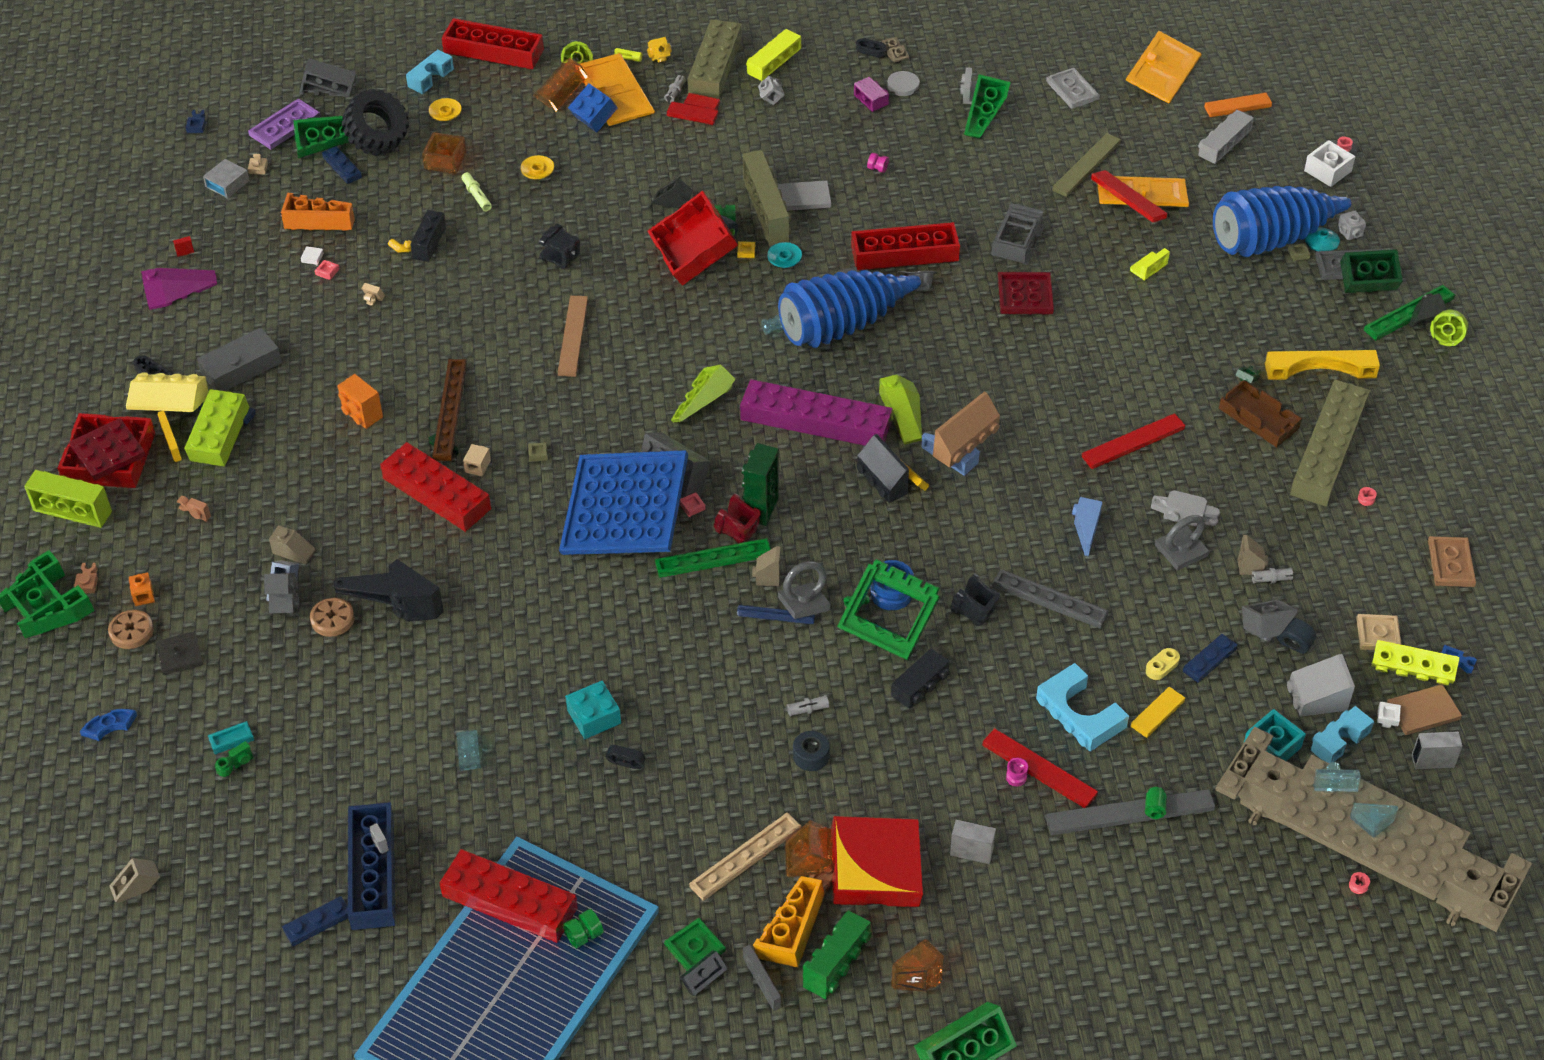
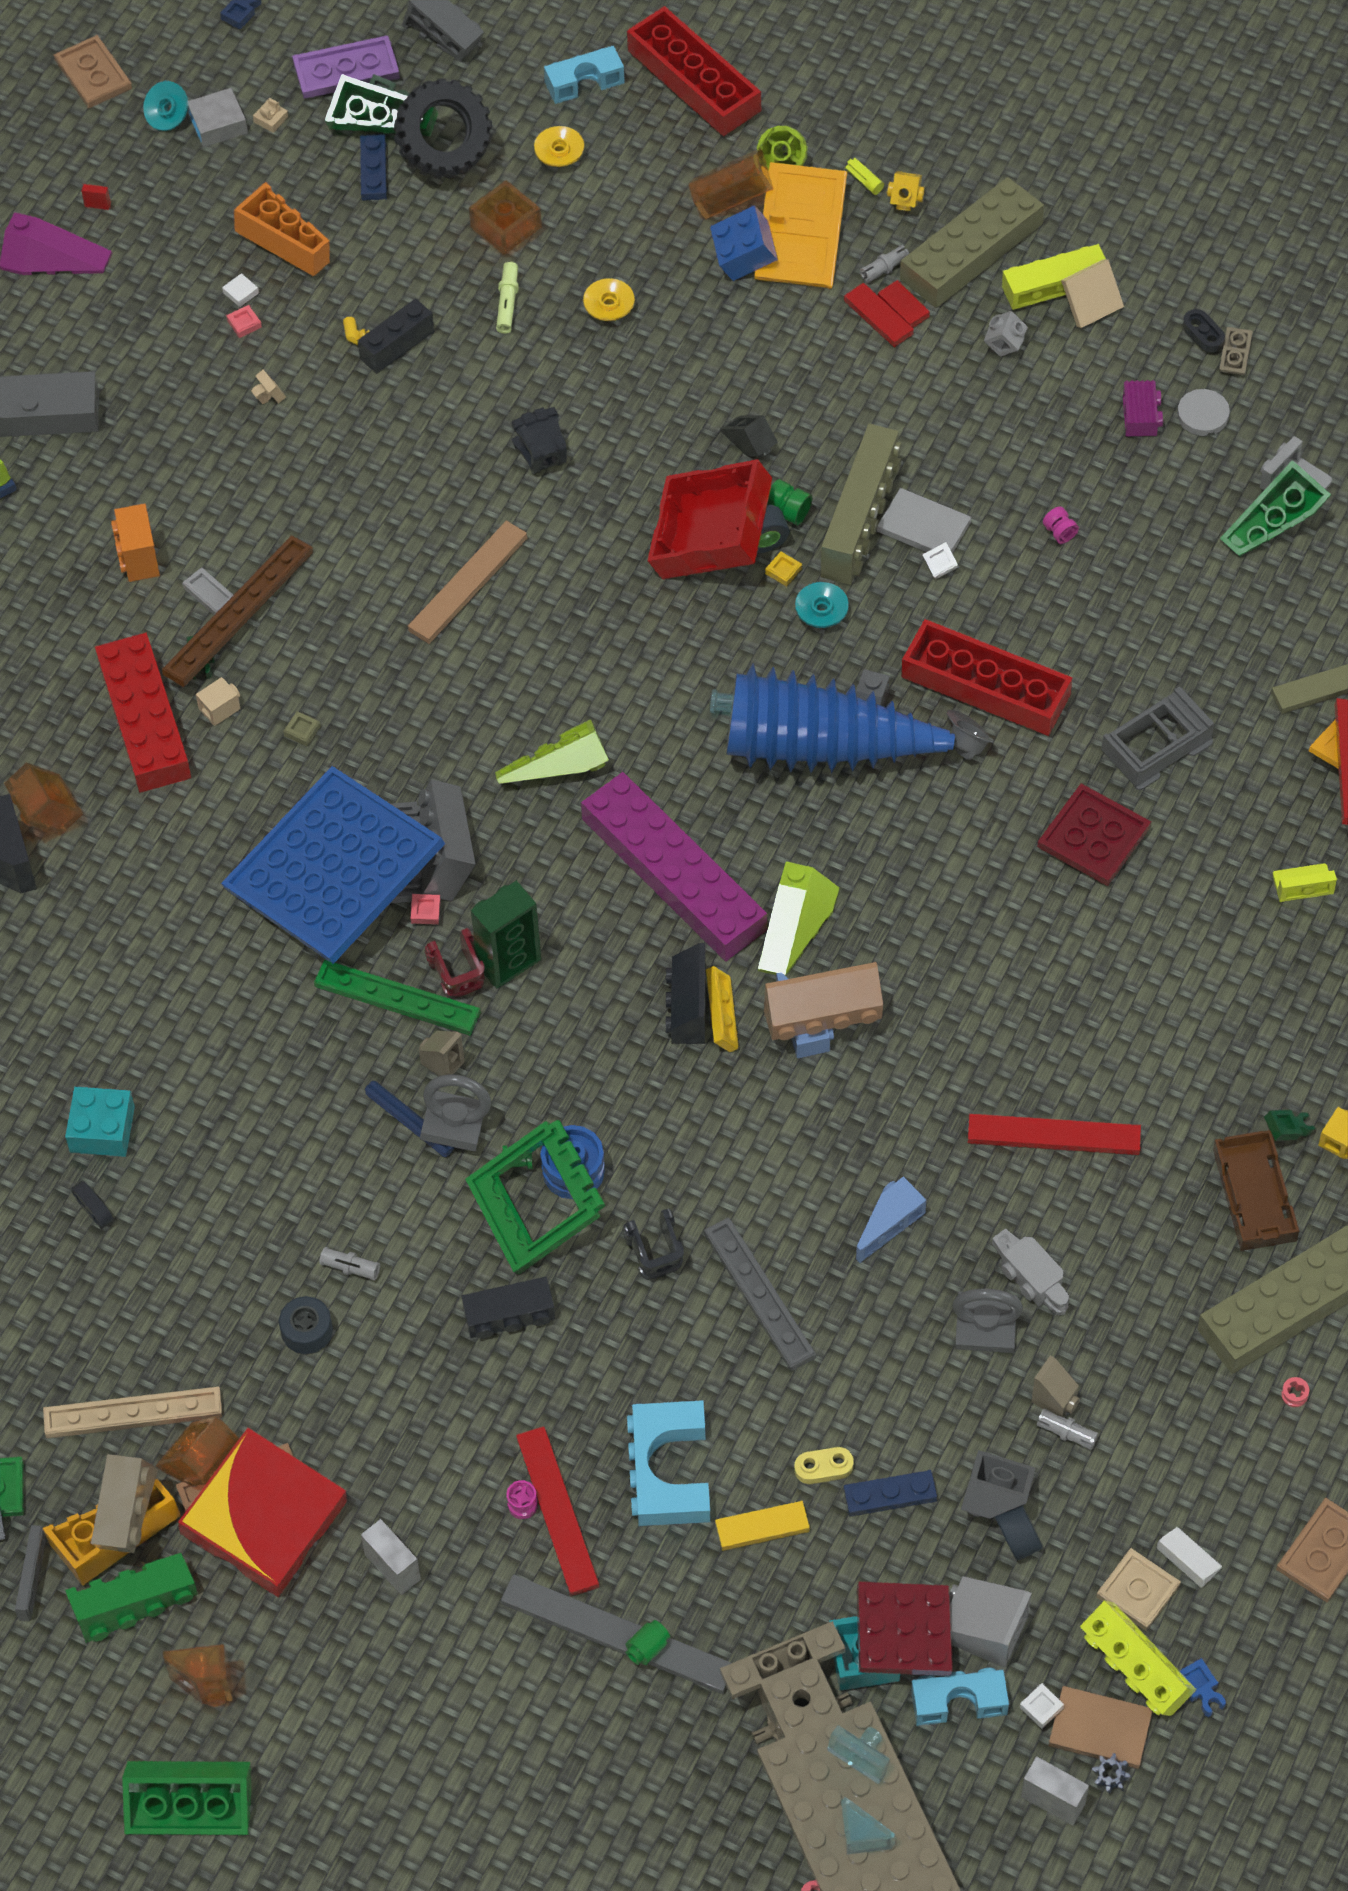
camera: 35 degrees right, 10 degrees up
none -> clear orange brick [4,762,83,835]
none -> medium nougat tile [54,35,132,108]
none -> dark tan wedge [91,1454,158,1553]
none -> teal dish [143,81,188,131]
none -> light grey tile [182,568,233,615]
none -> dark red plate [857,1582,952,1676]
none -> white tile [923,542,959,579]
none -> tan tile [1061,259,1124,328]
none -> gear [1092,1753,1131,1794]
none -> white slope [1157,1527,1222,1588]

